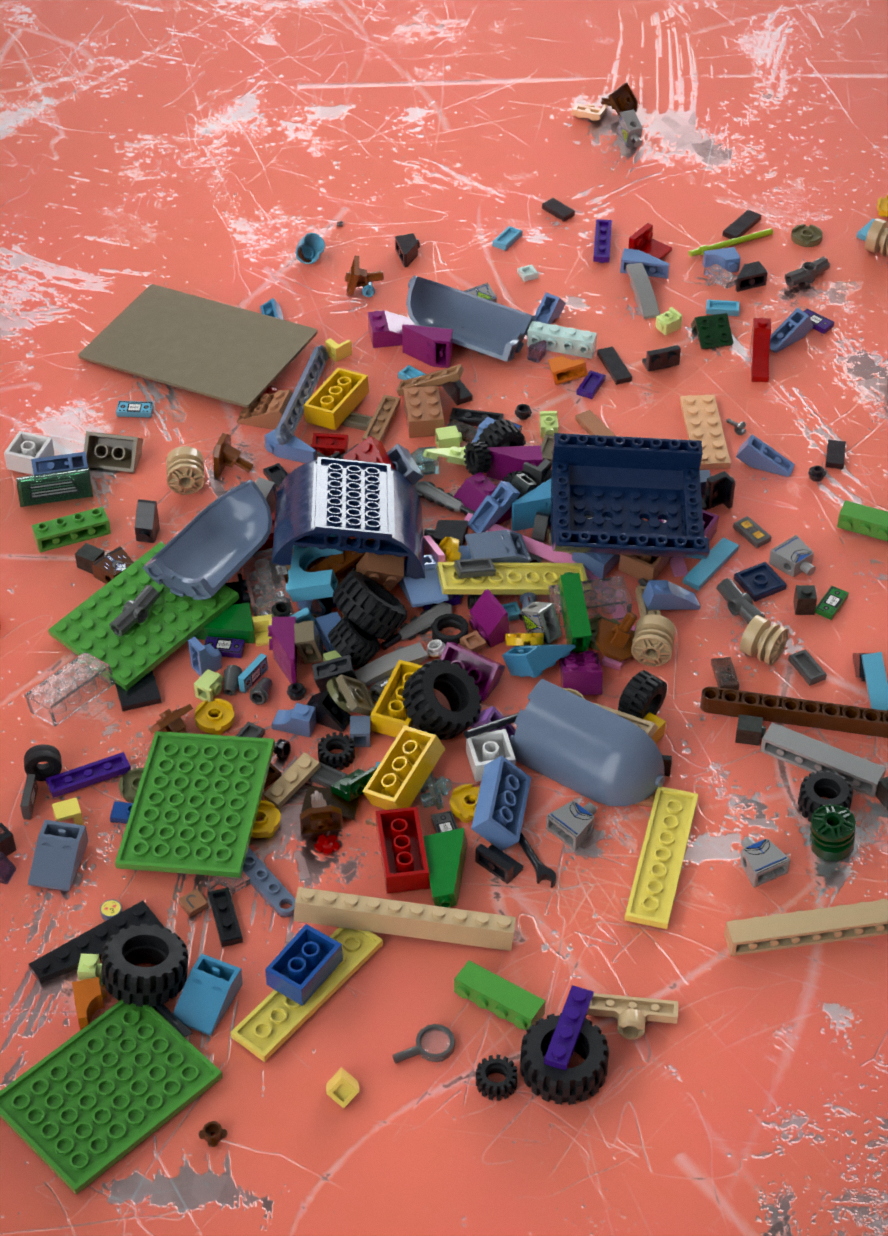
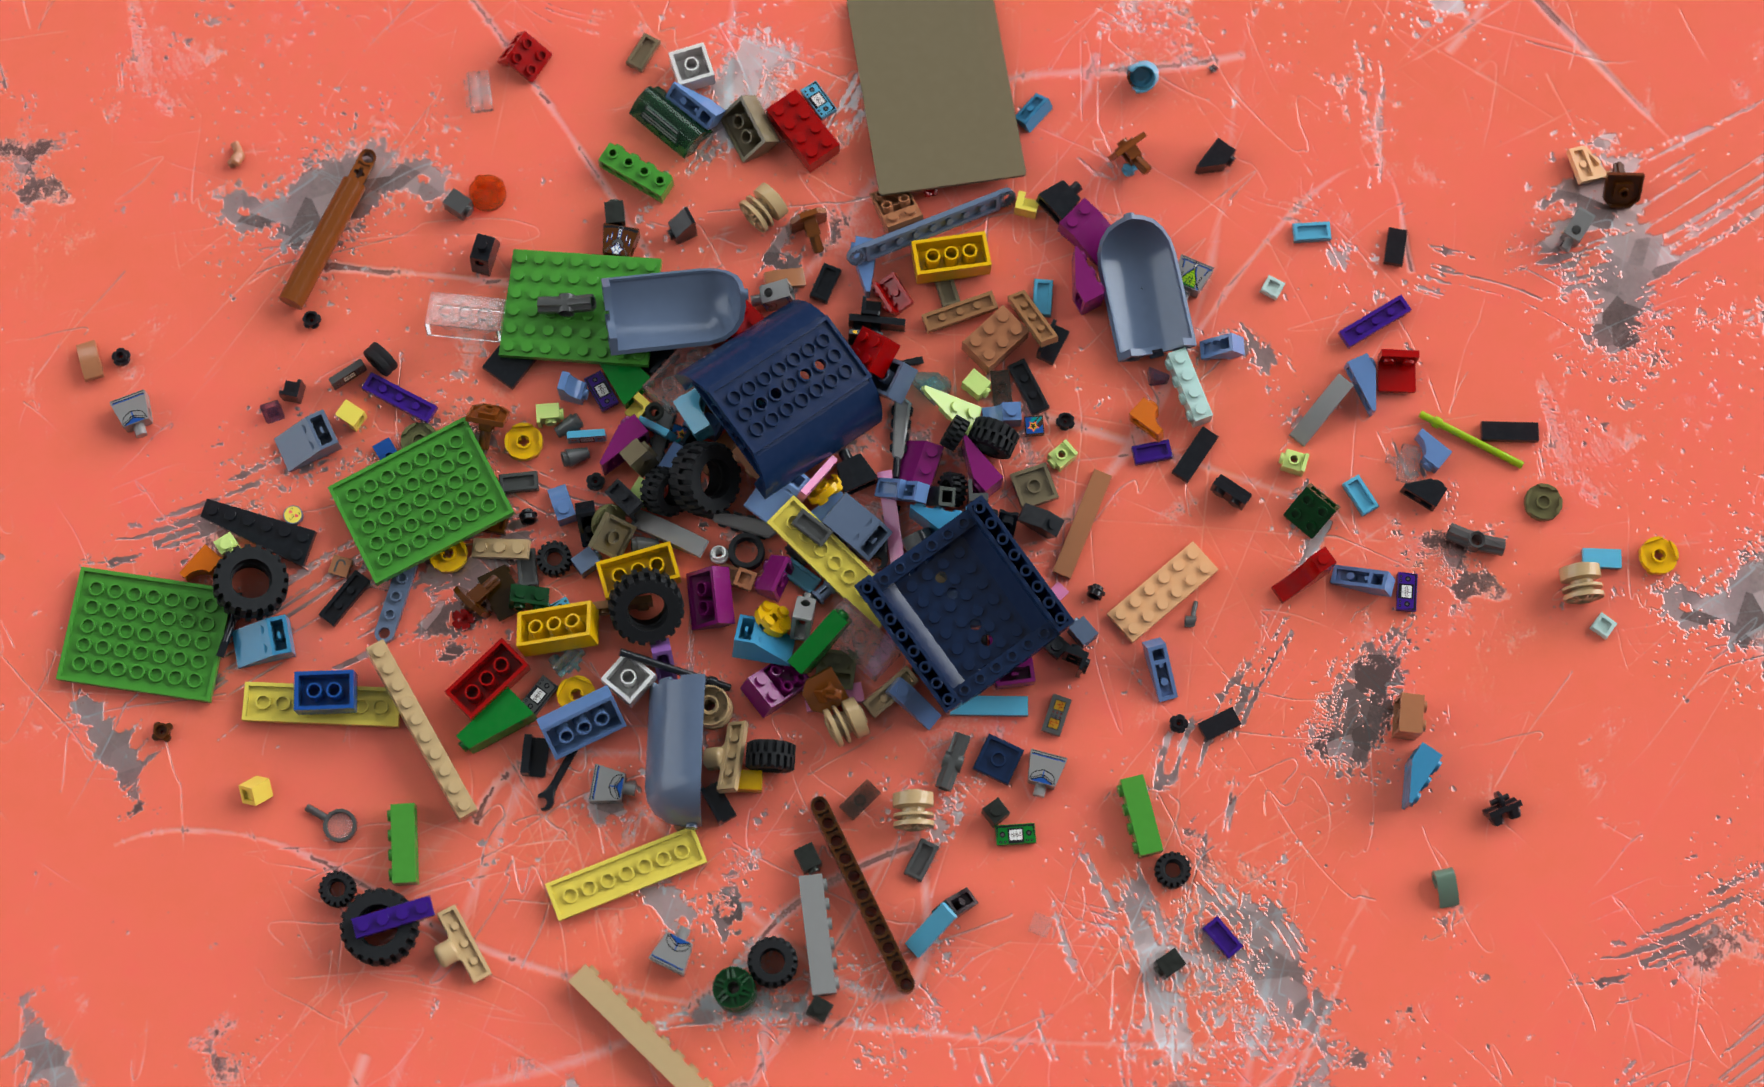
camera: 50 degrees right, 30 degrees up
none -> black torso [470,233,500,276]
none -> red brick [766,89,840,173]
none -> black torso [1036,180,1082,225]

